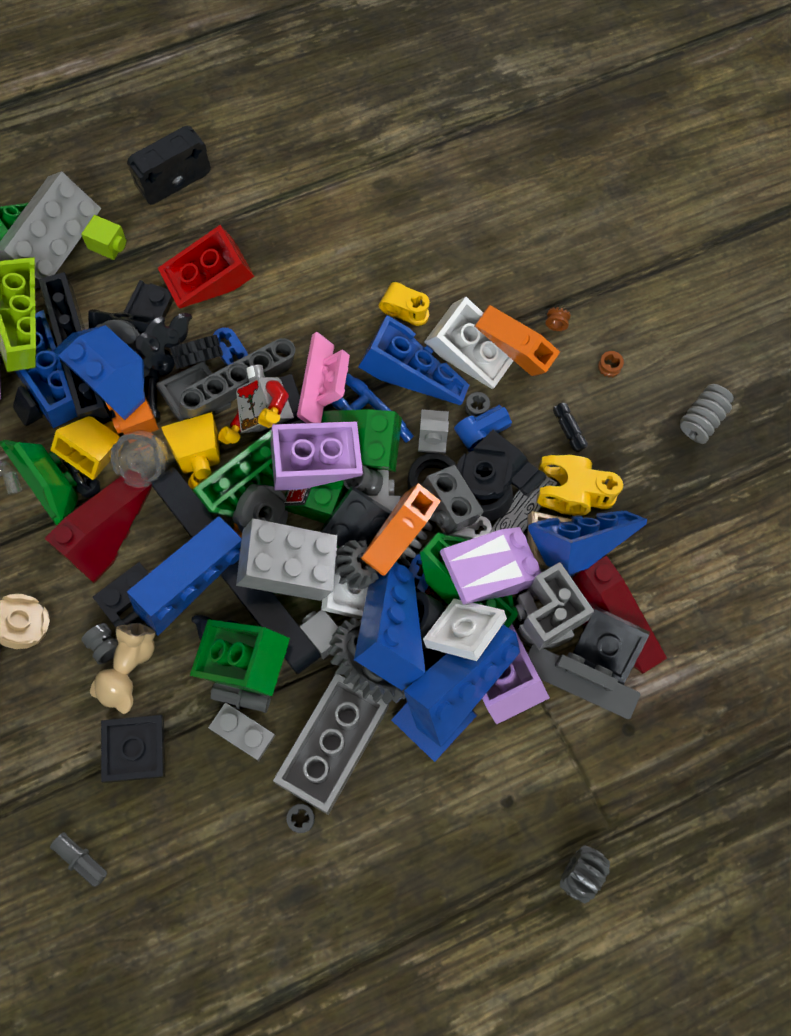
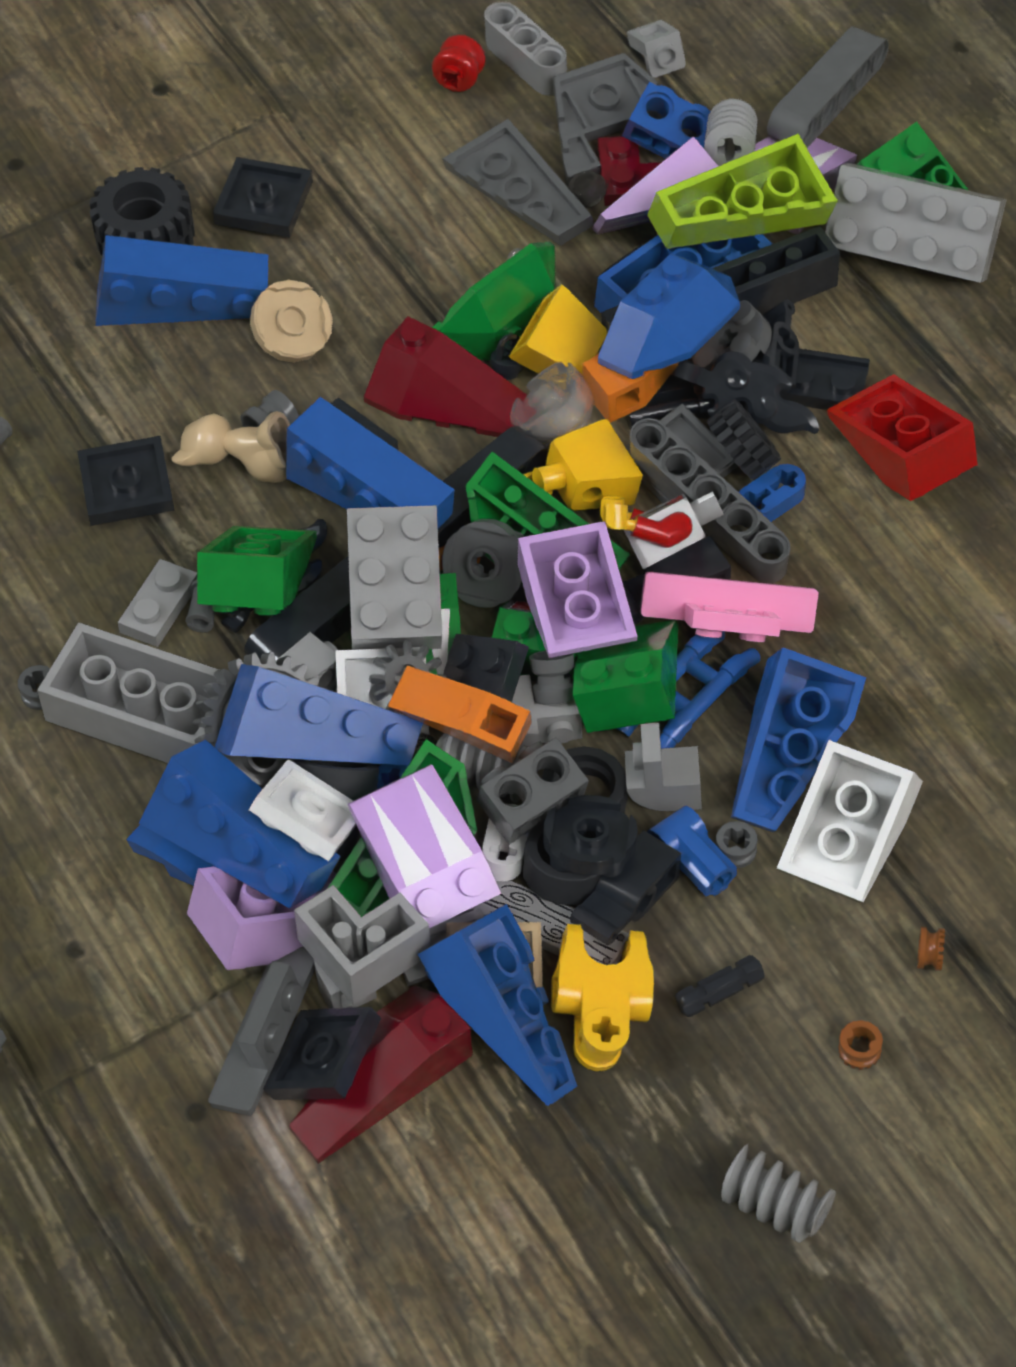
camera: 90 degrees right, 15 degrees down
lime brick [81,215,126,260] -> none
yellow piece [379,282,430,326] -> none
orange slope [474,305,560,376] -> none

